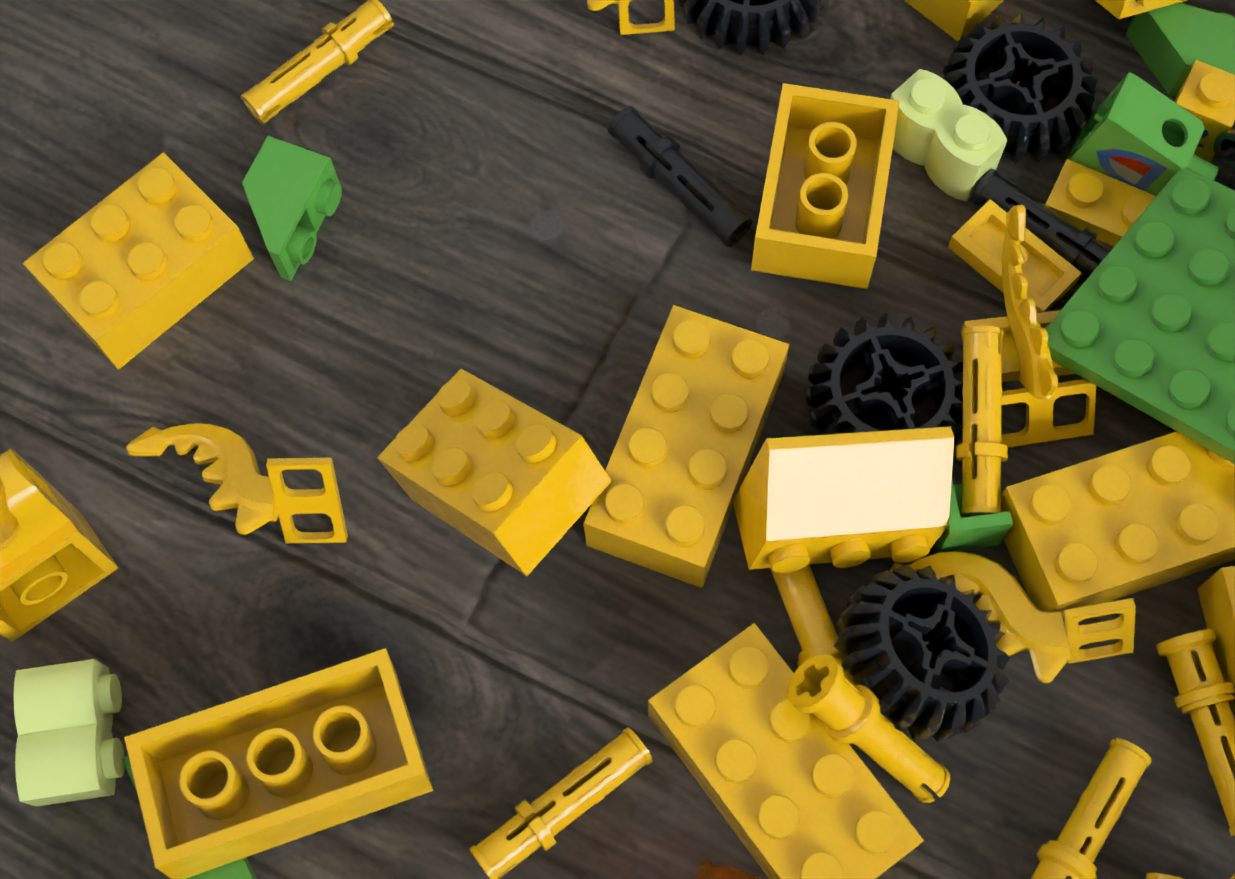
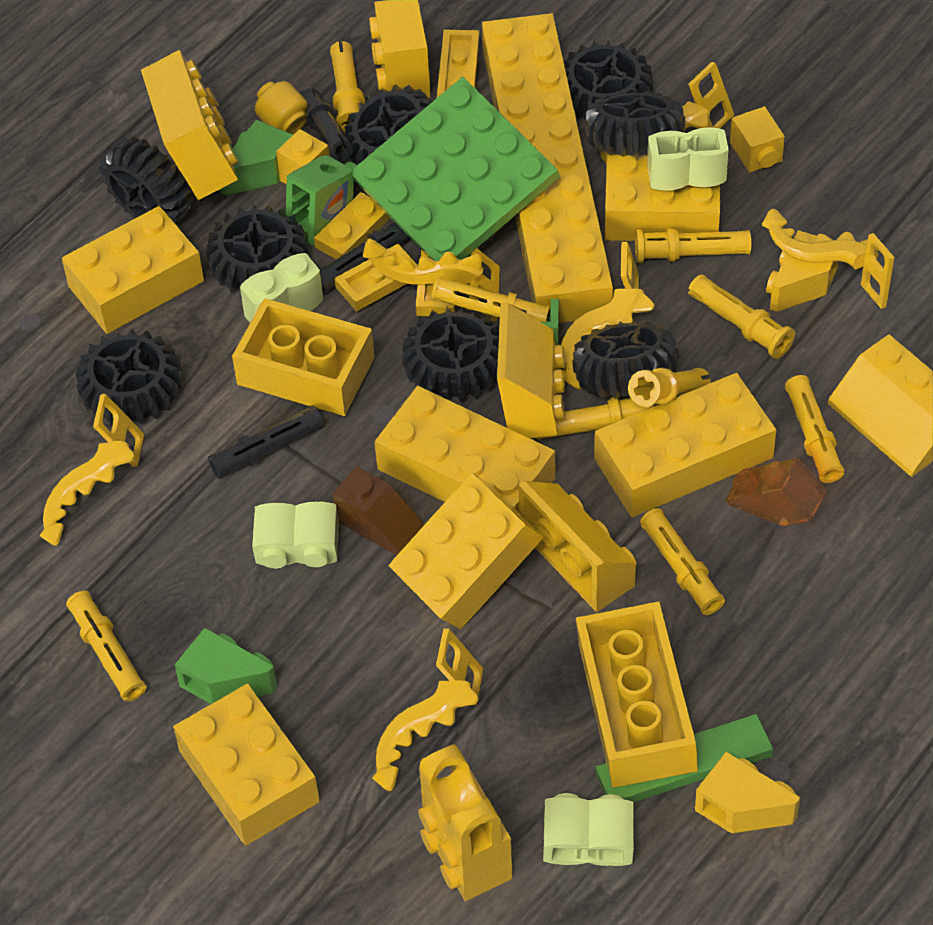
camera: 80 degrees left, 15 degrees down
none -> yellowish green brick [252,502,339,569]
none -> reddish brown slope [332,466,424,555]
none -> yellow slope [518,481,637,612]

